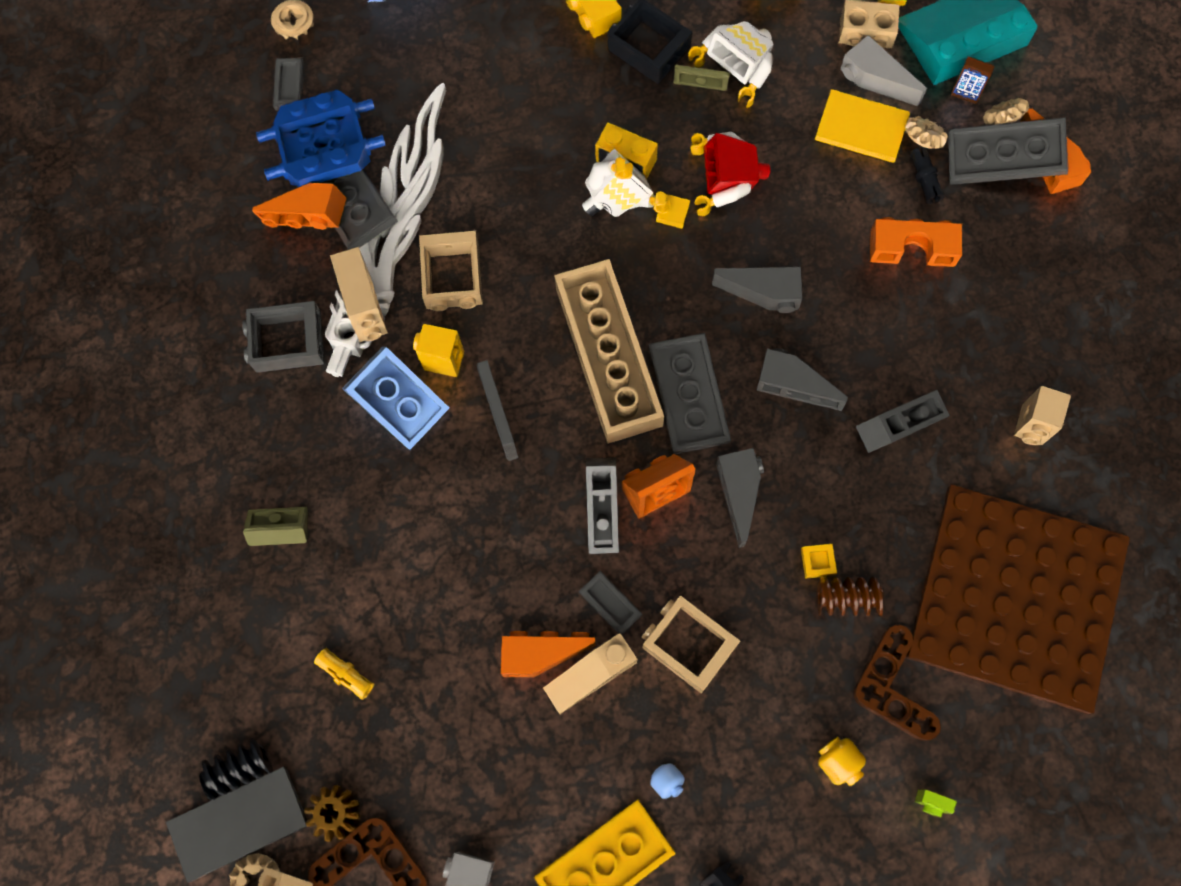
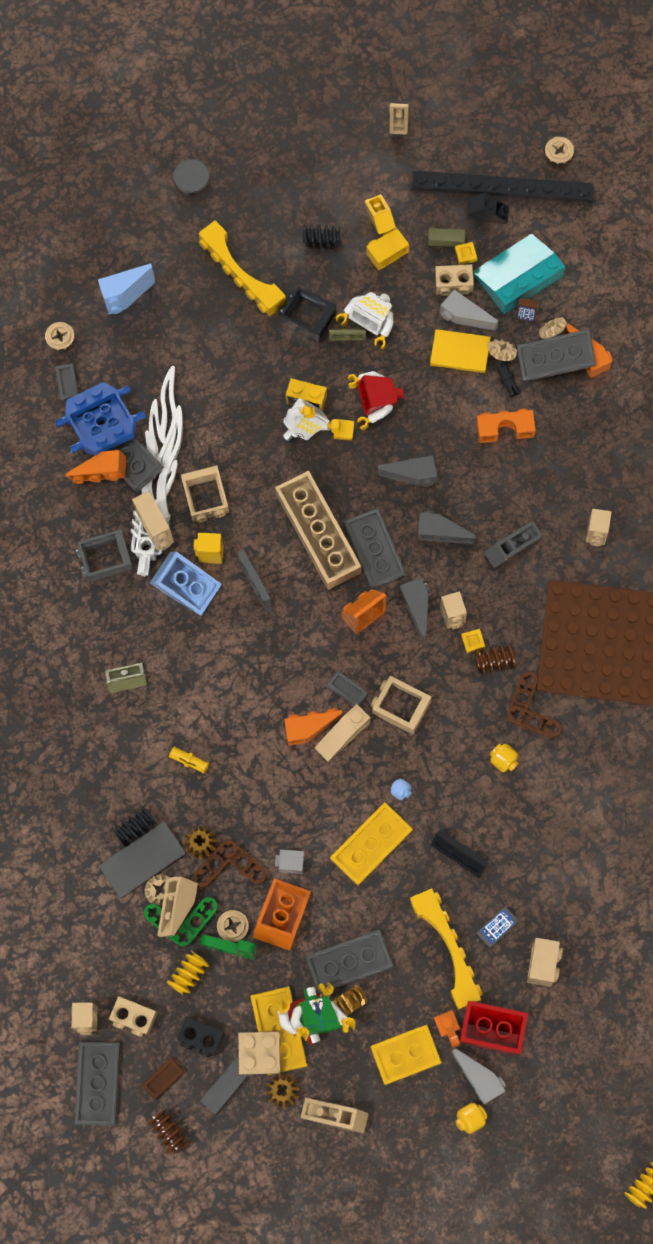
camera: 10 degrees left, 0 degrees up
slope [586,457,619,554] -> none
lime plate [915,789,957,818] -> none
none -> tan brick [440,591,467,629]

